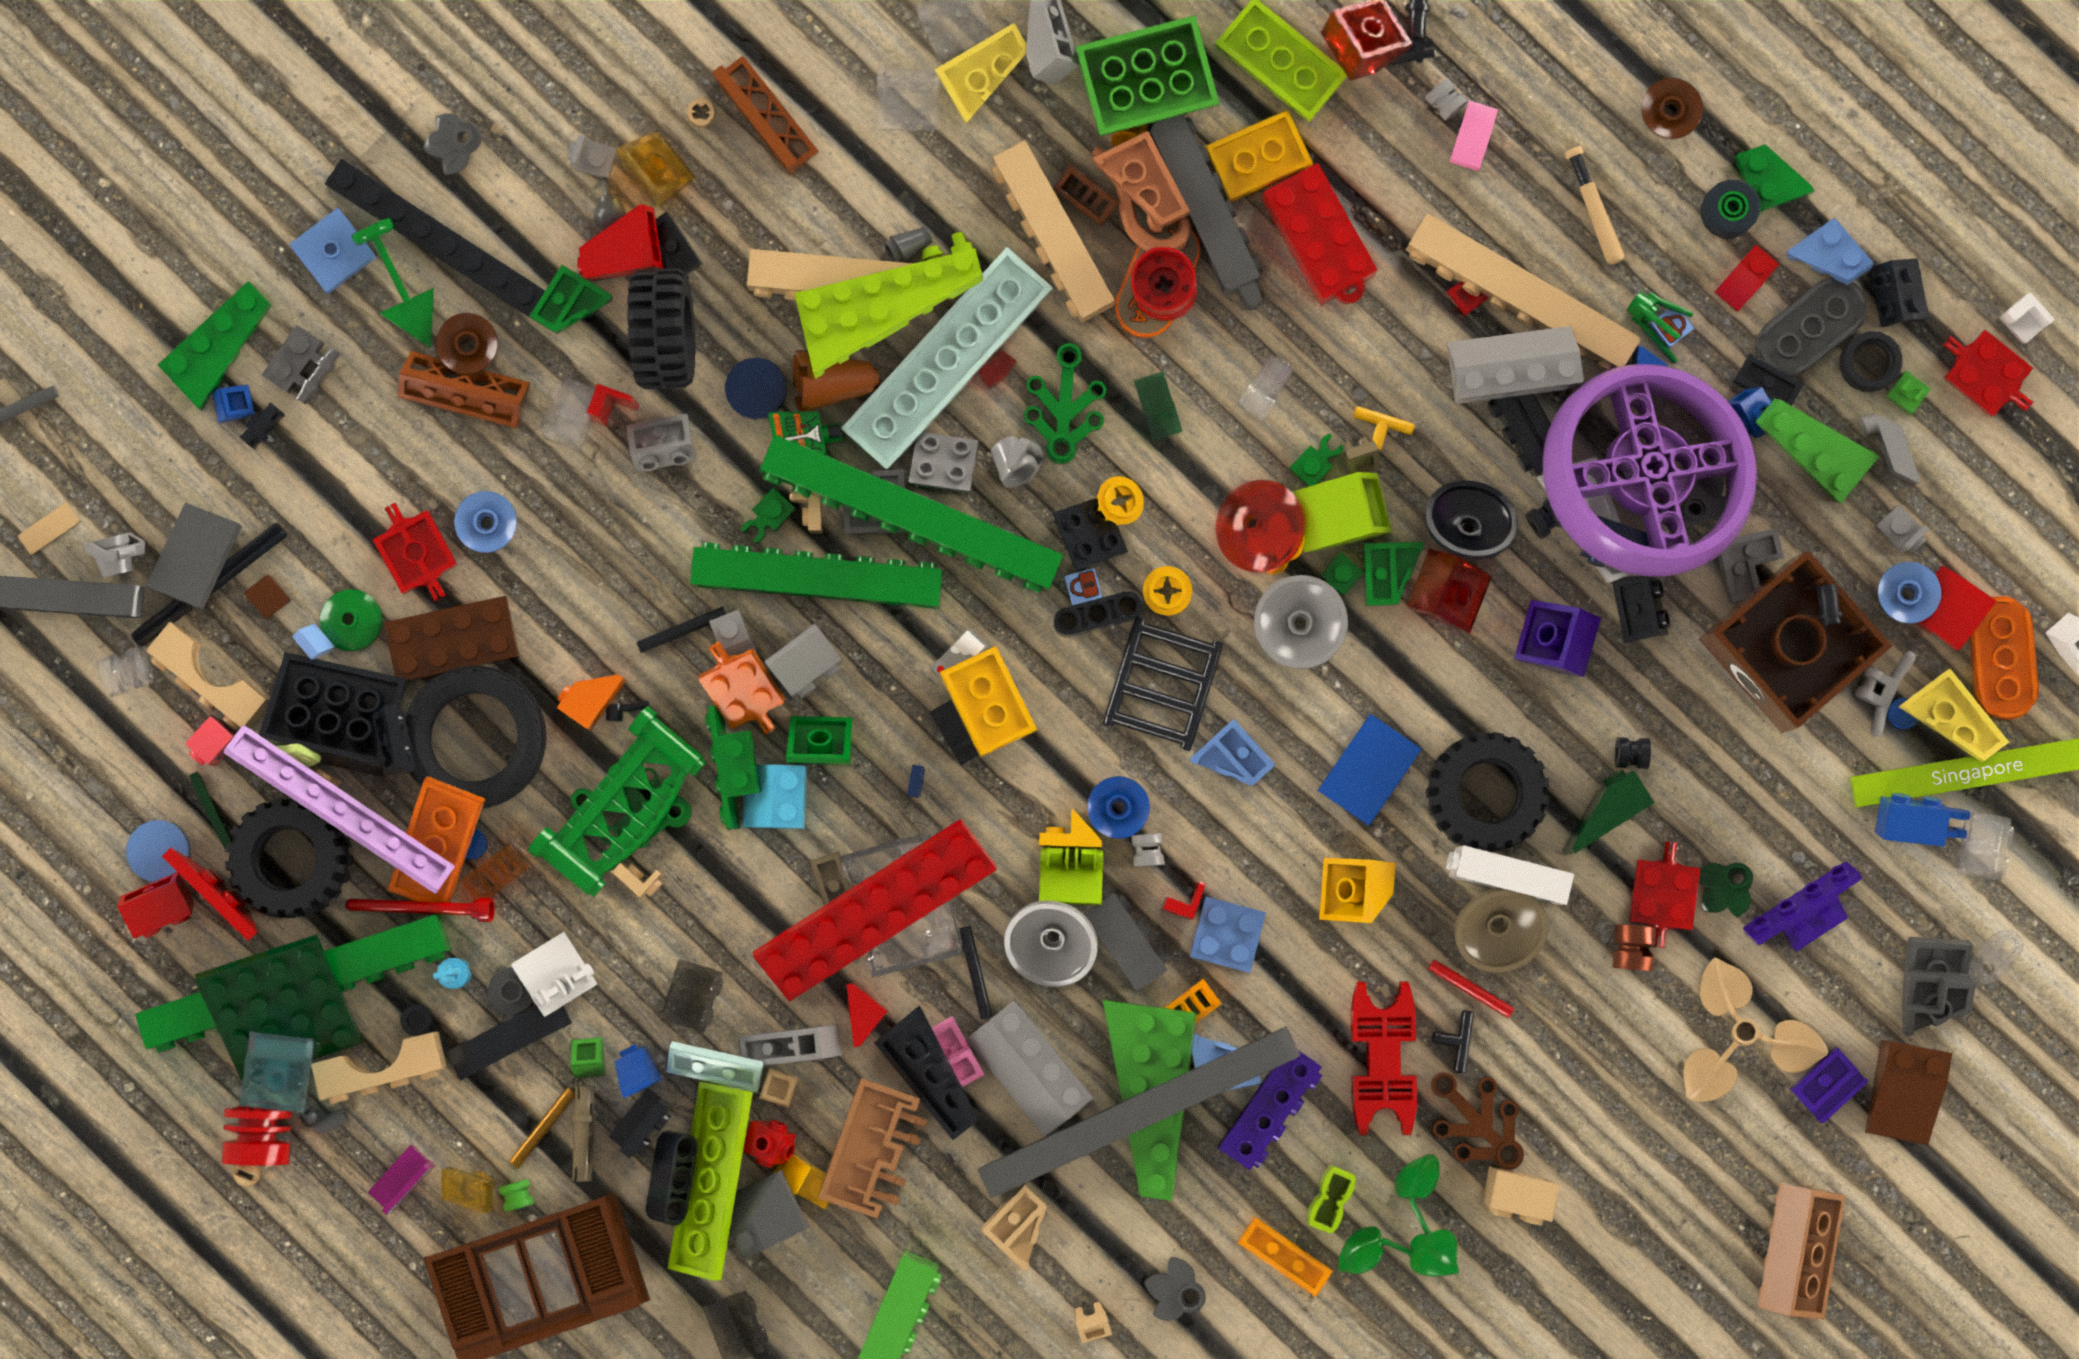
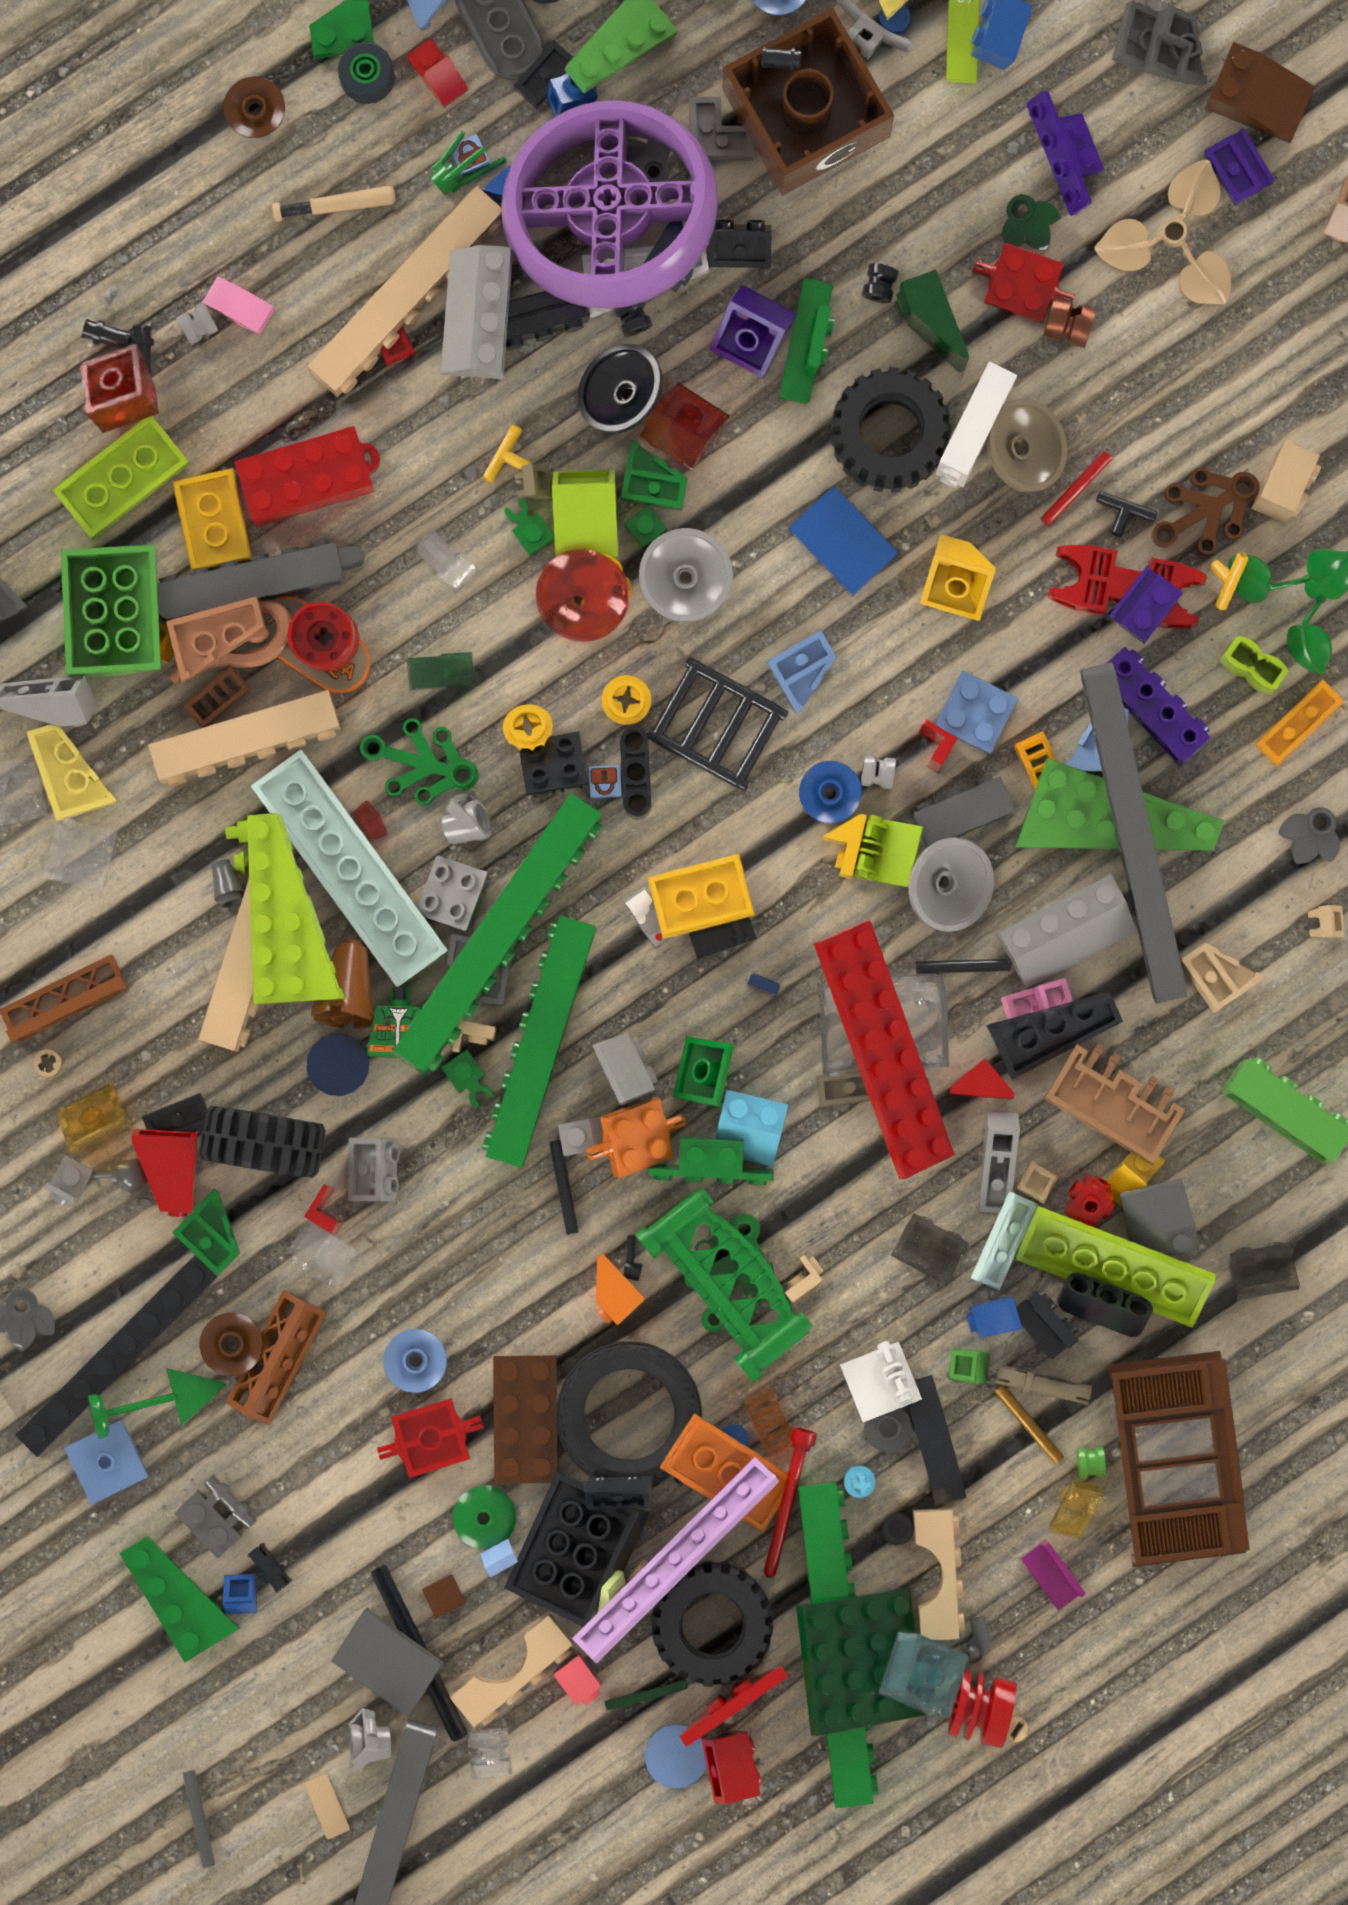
camera: 75 degrees left, 0 degrees up
none -> green bracket [779,278,835,404]
none -> dark purple plate [1108,566,1183,644]
none -> yellow piece [1210,553,1249,610]

